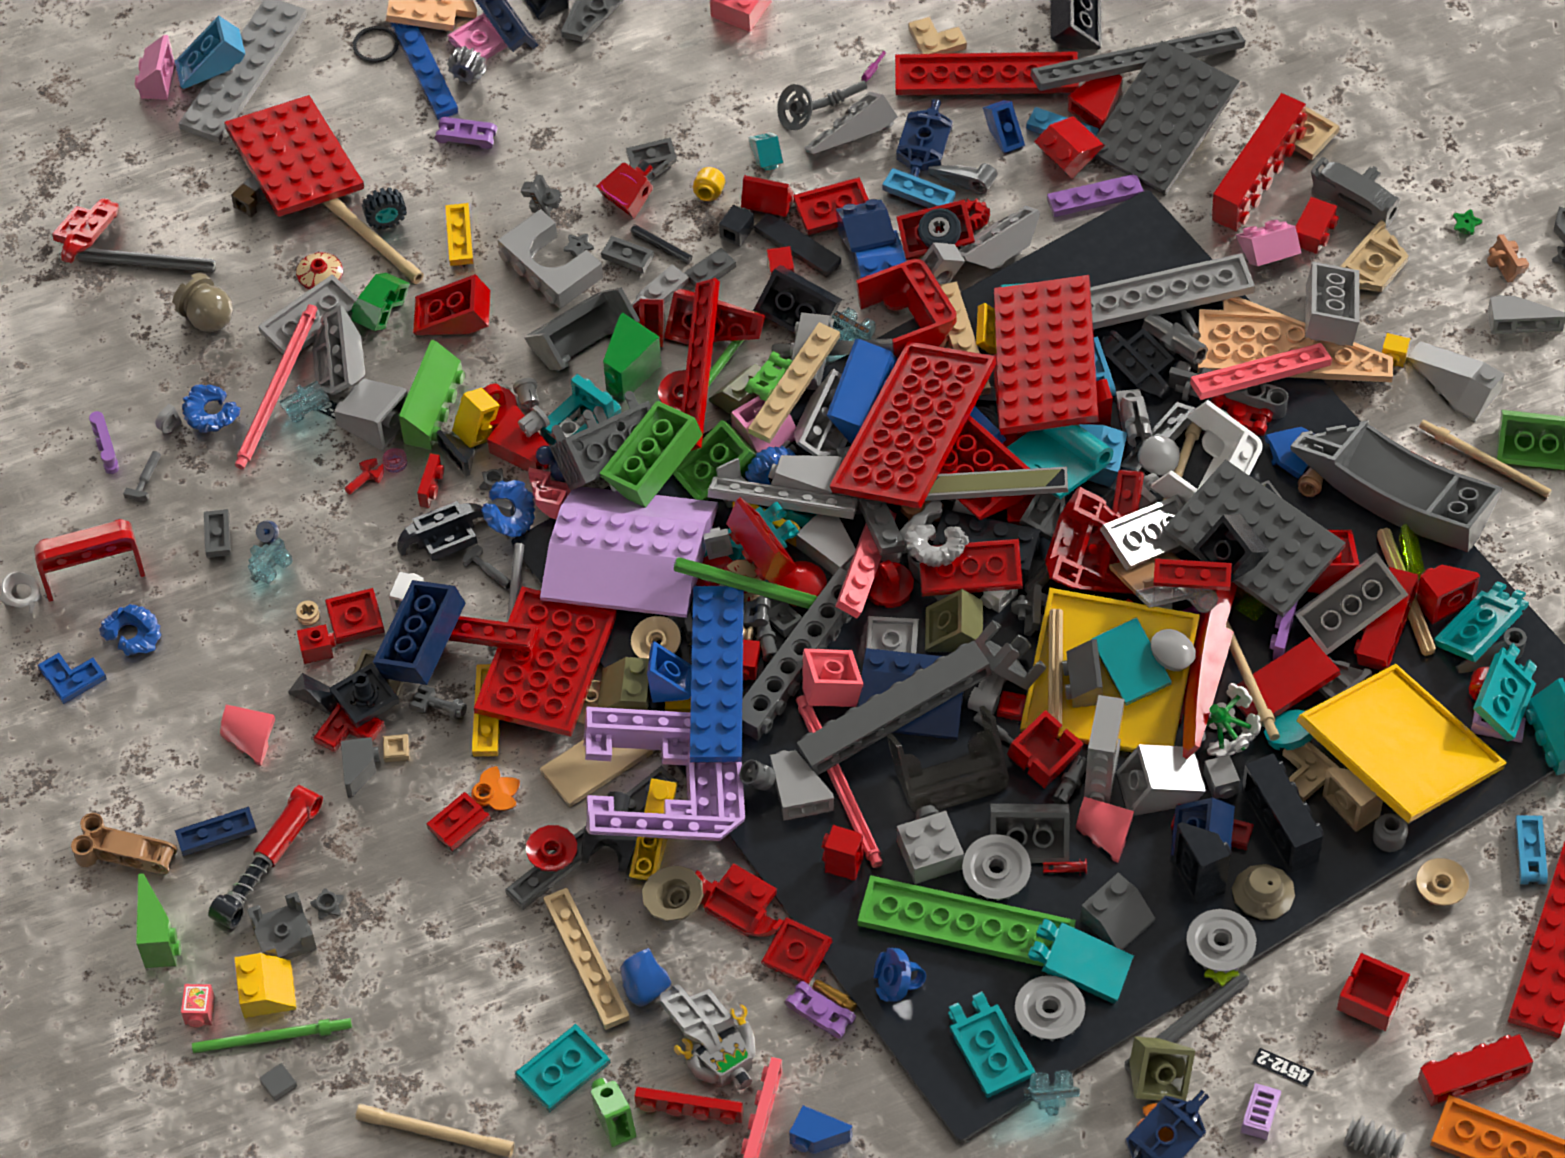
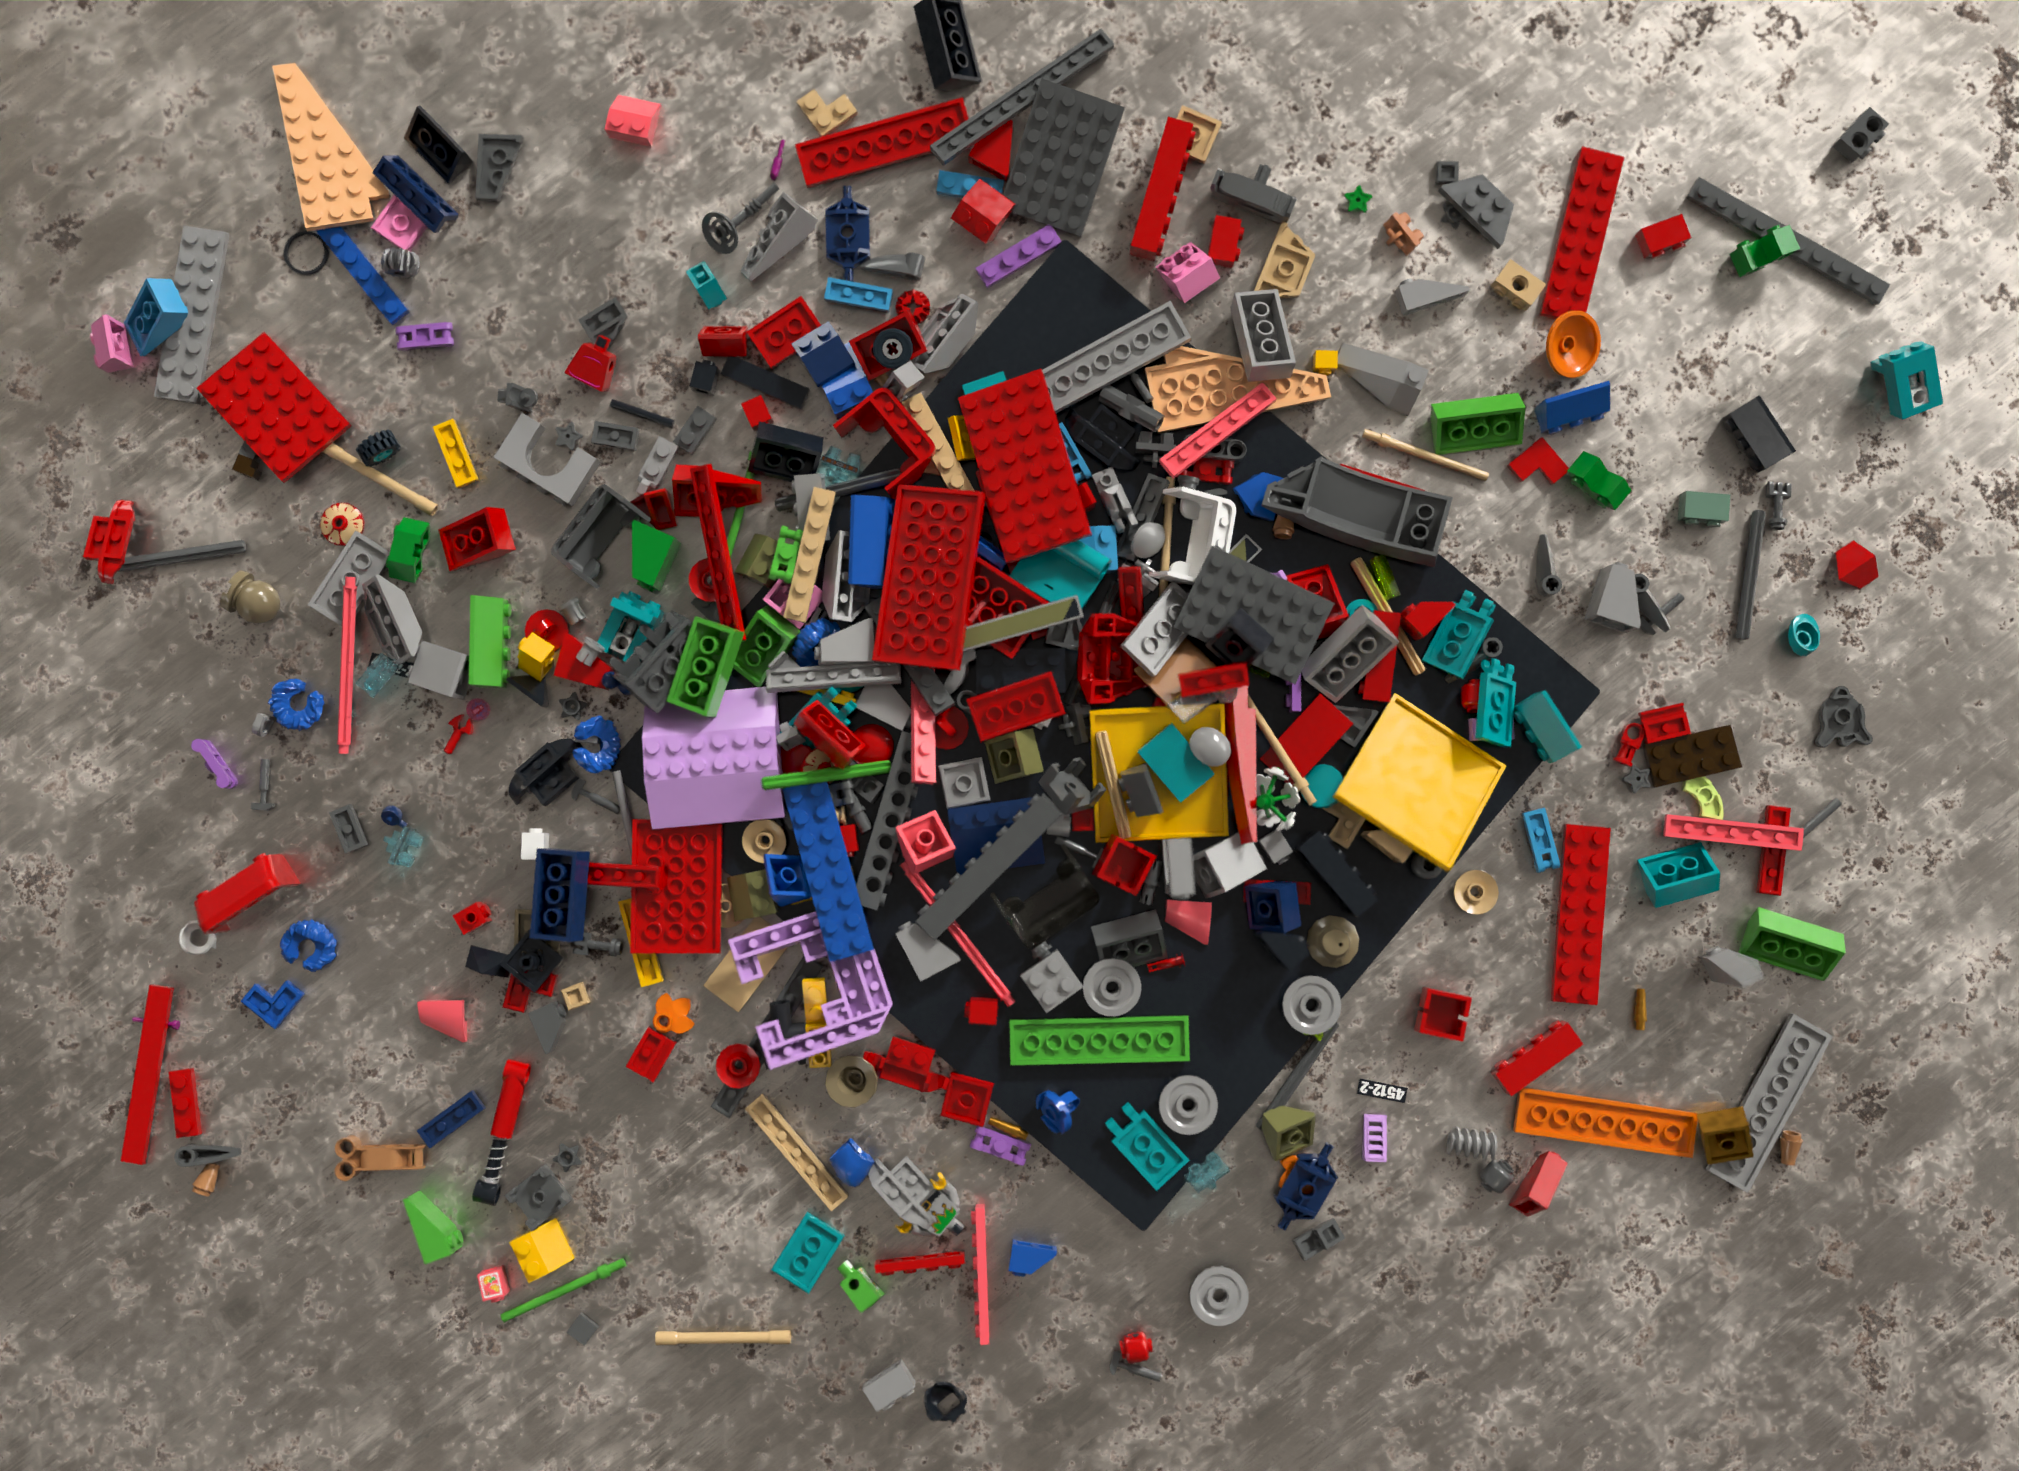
camera: 15 degrees left, 30 degrees up
tan bush [296,601,320,626] -> none
red tile [325,588,385,645] -> none
red plate [417,453,444,508] -> none
coral slope [528,468,571,520] -> none
yellow head [692,167,725,201] -> none
dark grey wheel [739,759,776,791] -> none
light grey piece [905,525,969,567] -> none
blue slope [983,100,1025,153] -> none
teal tile [1028,919,1133,1004] -> none
dark grey slope [1080,873,1155,950] -> none

